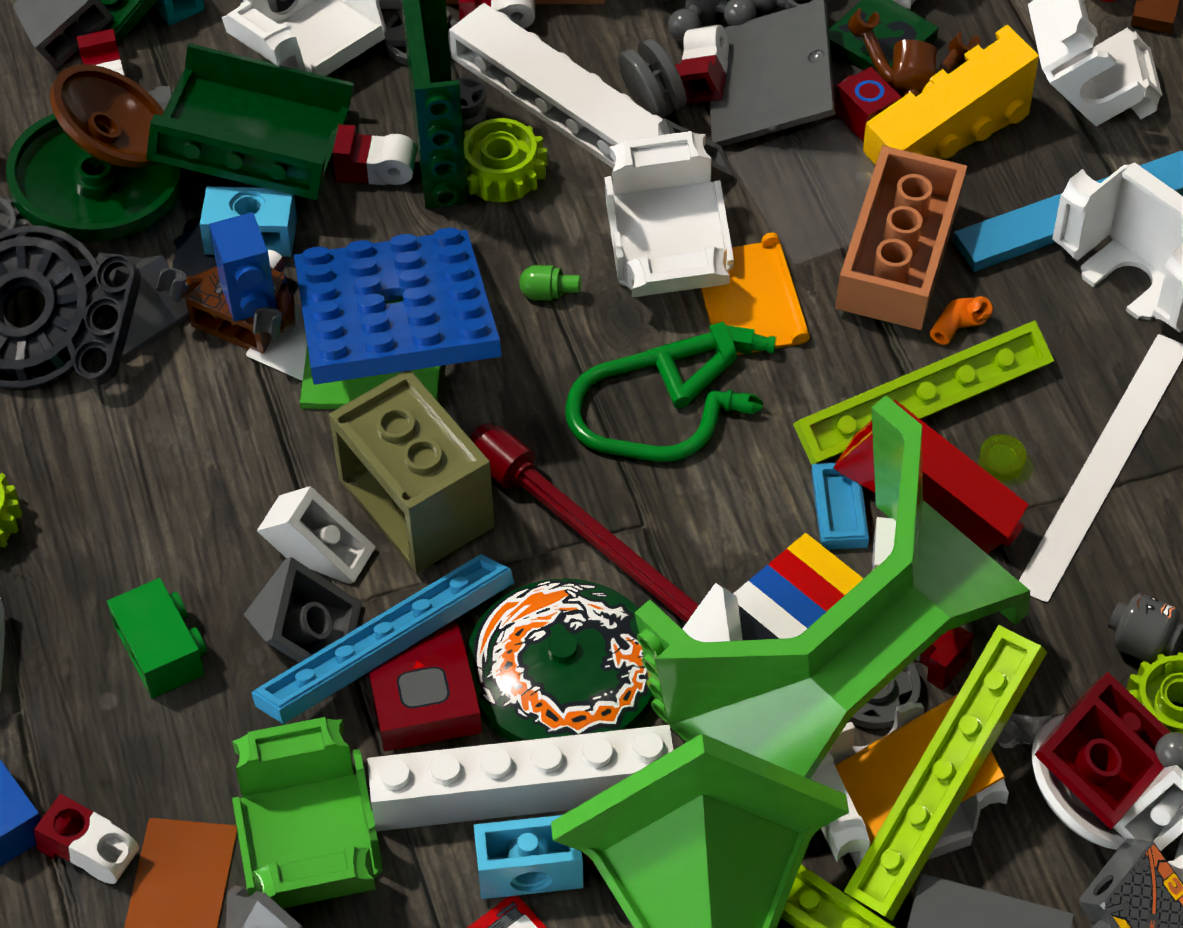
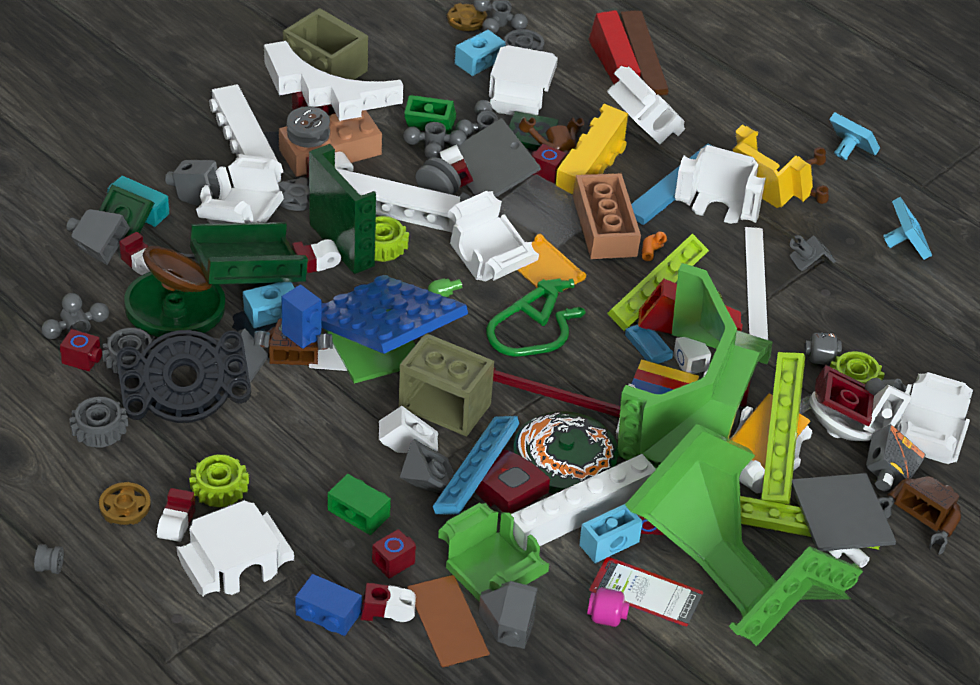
camera: 30 degrees left, 10 degrees down
none -> dark red brick [372,529,416,579]

